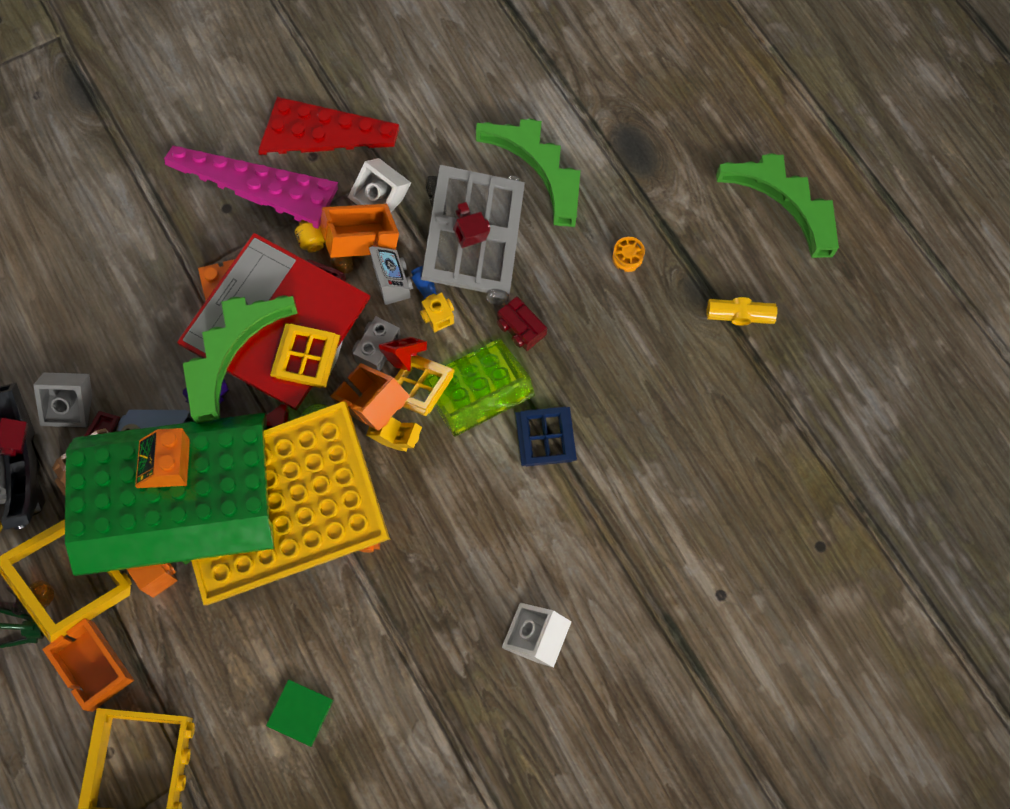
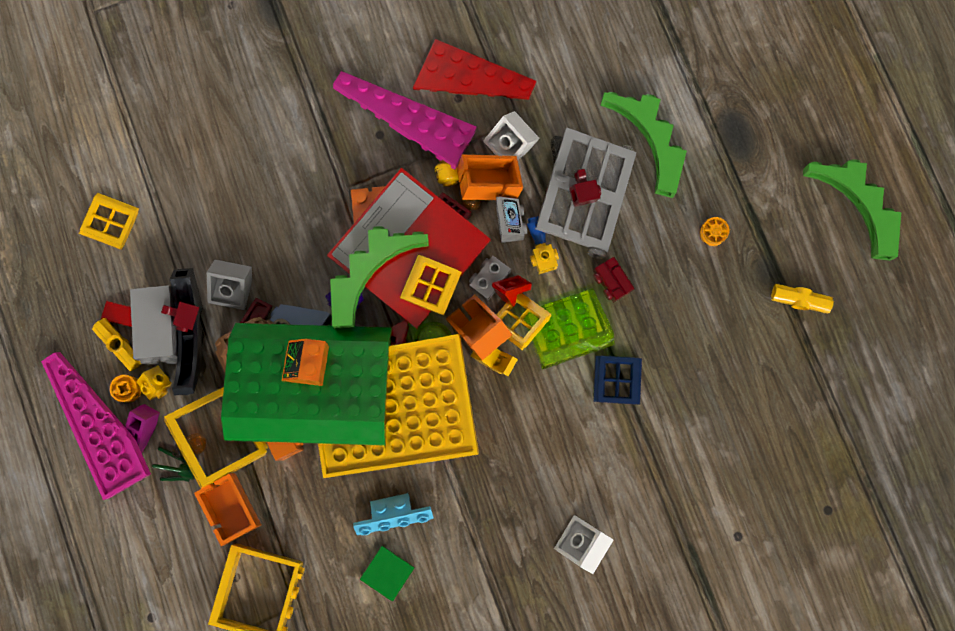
camera: 15 degrees right, 10 degrees up
none -> medium azure bracket [353,493,434,535]

